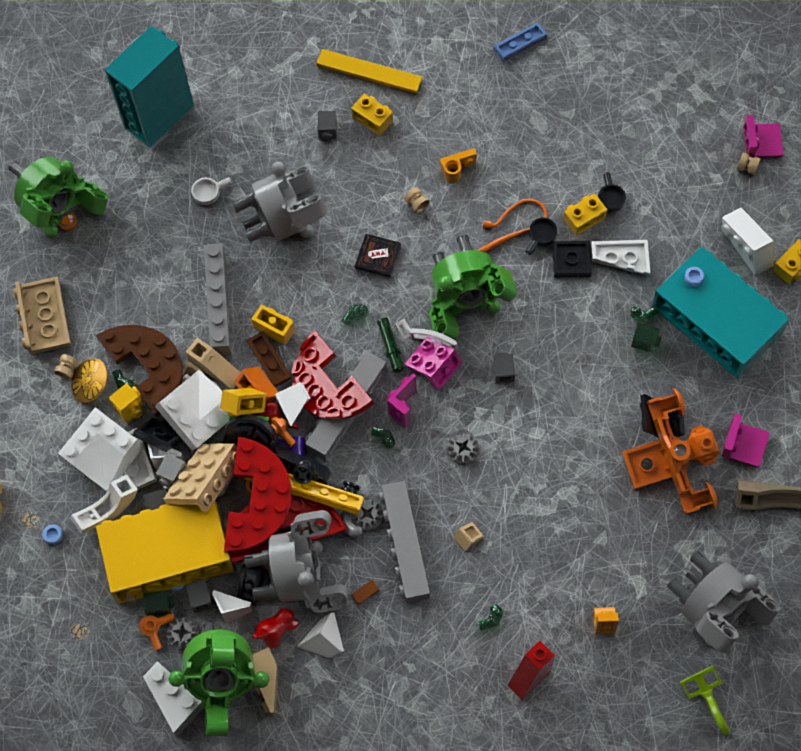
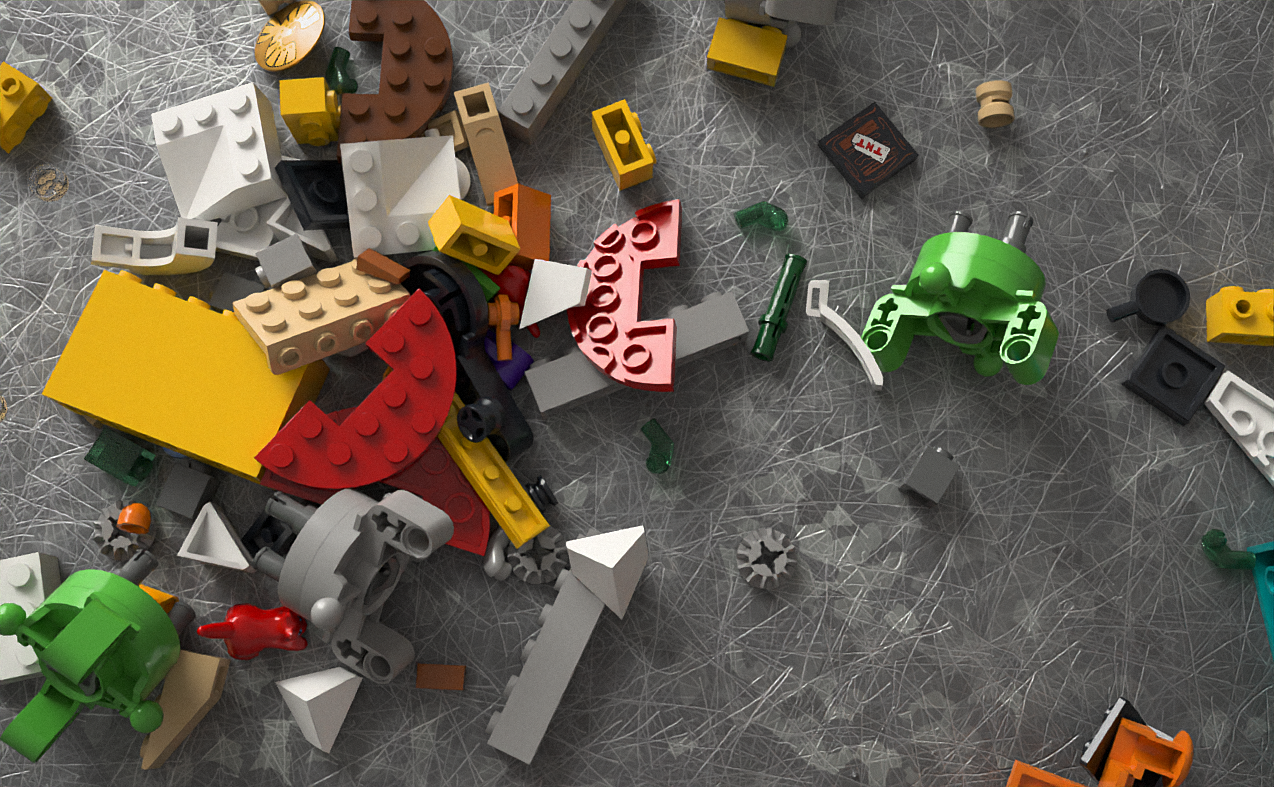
camera: 30 degrees right, 10 degrees up
light blue tile [42,524,64,545] -> none
orange piece [139,613,175,651] -> none
reddish brown plate [247,331,291,388] -> none
dark pink bracket [387,374,417,429] -> none
dark pink bracket [405,337,462,390] -> none
light orange plate [440,148,477,183] -> none
tan slope [454,522,484,551] -> none
orange piece [478,198,548,253] -> none
clear green brick [631,323,662,353] -> none
none -> orange hinge [117,503,151,534]
none -> dark orange piece [356,248,410,285]
none -> white slope [566,526,649,620]
none -> yellow brick [707,17,788,87]

